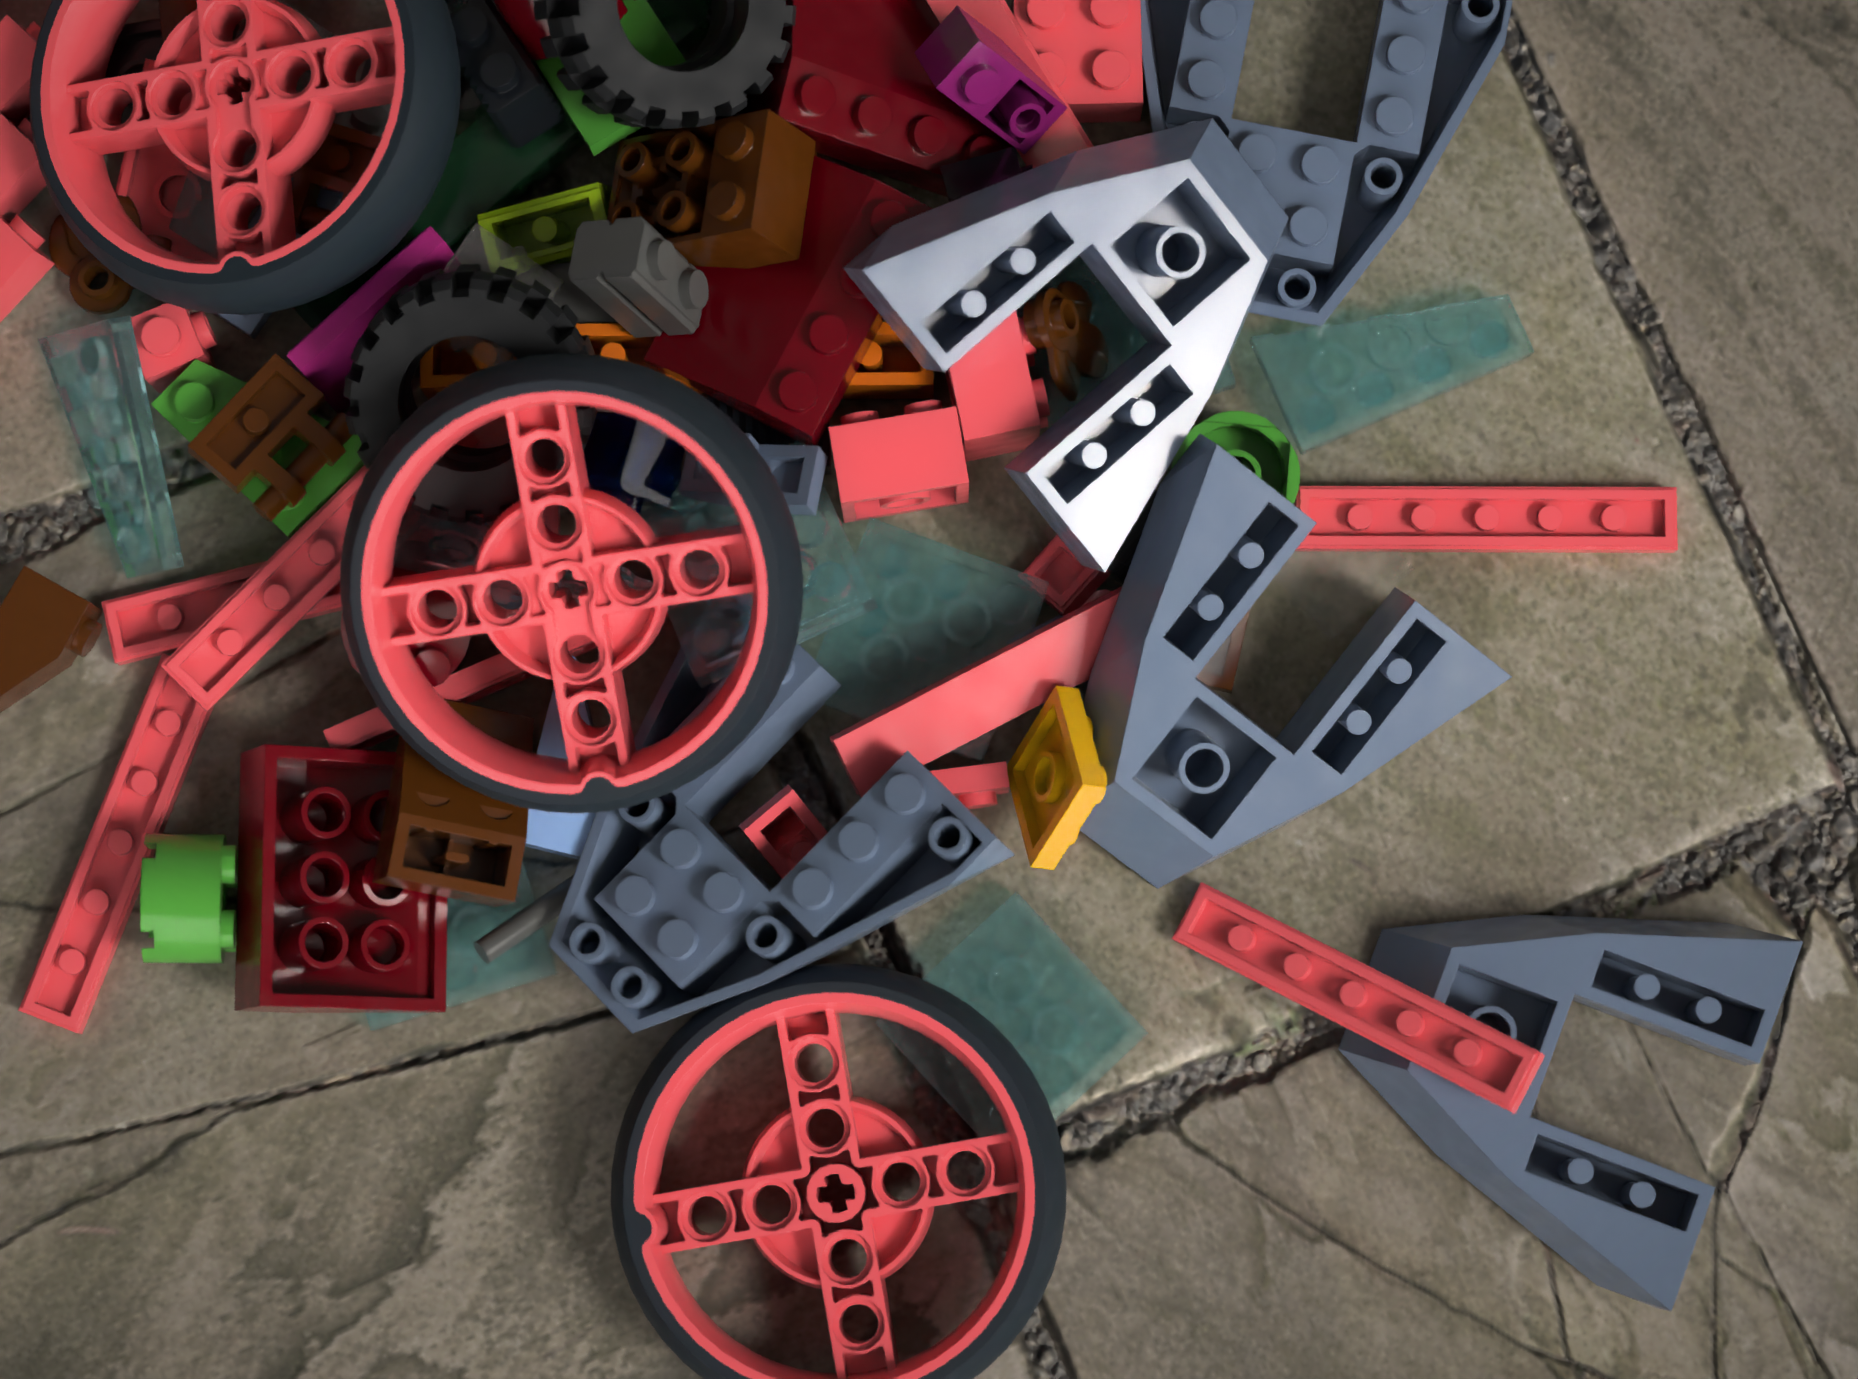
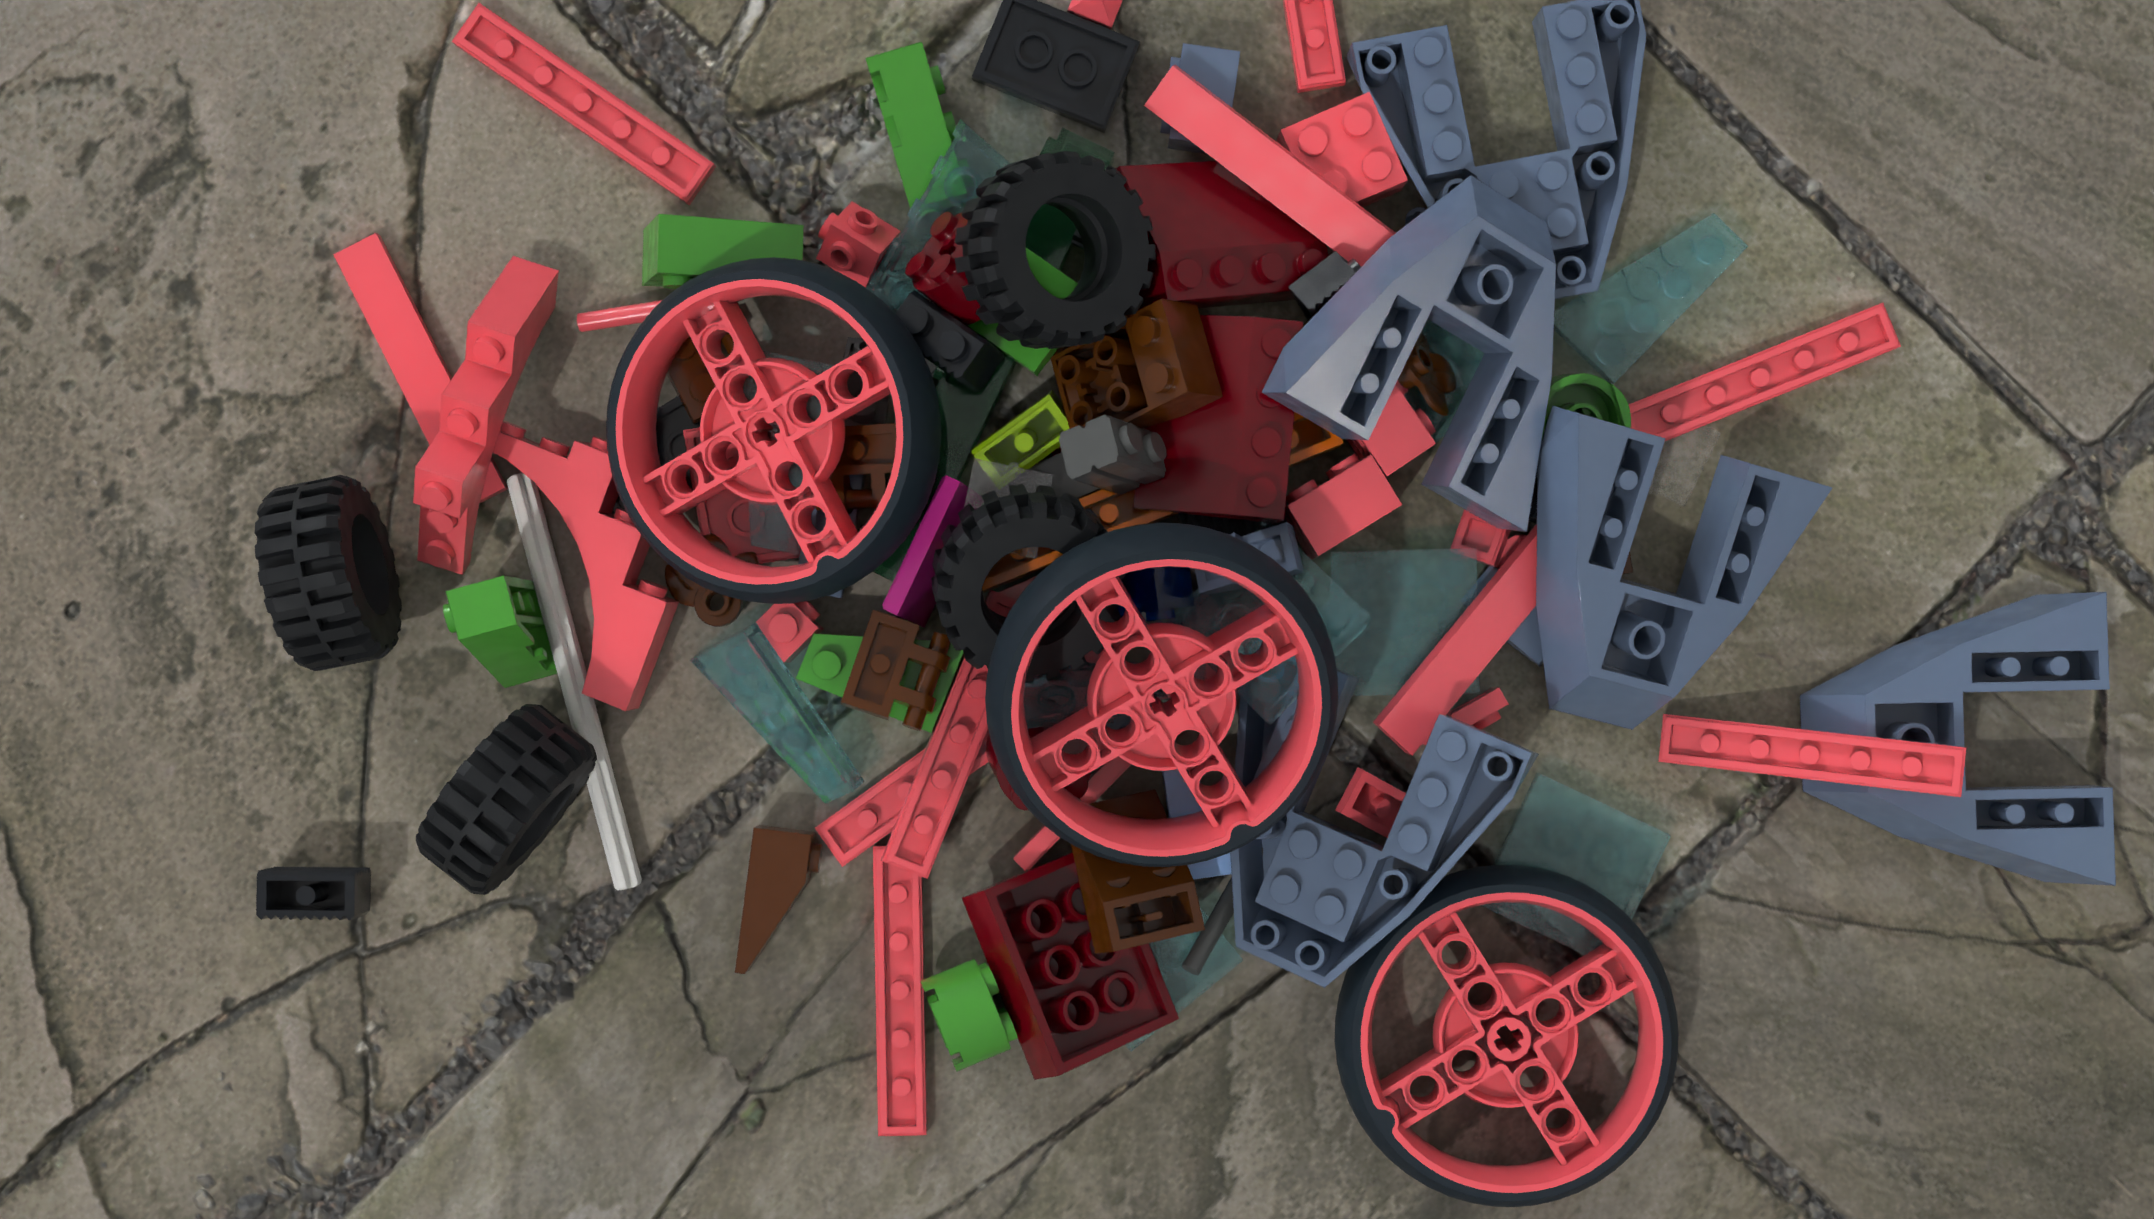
camera: 25 degrees left, 5 degrees up
magenta slope [915,6,1067,155] -> none
yellow plate [1007,685,1107,870] -> none

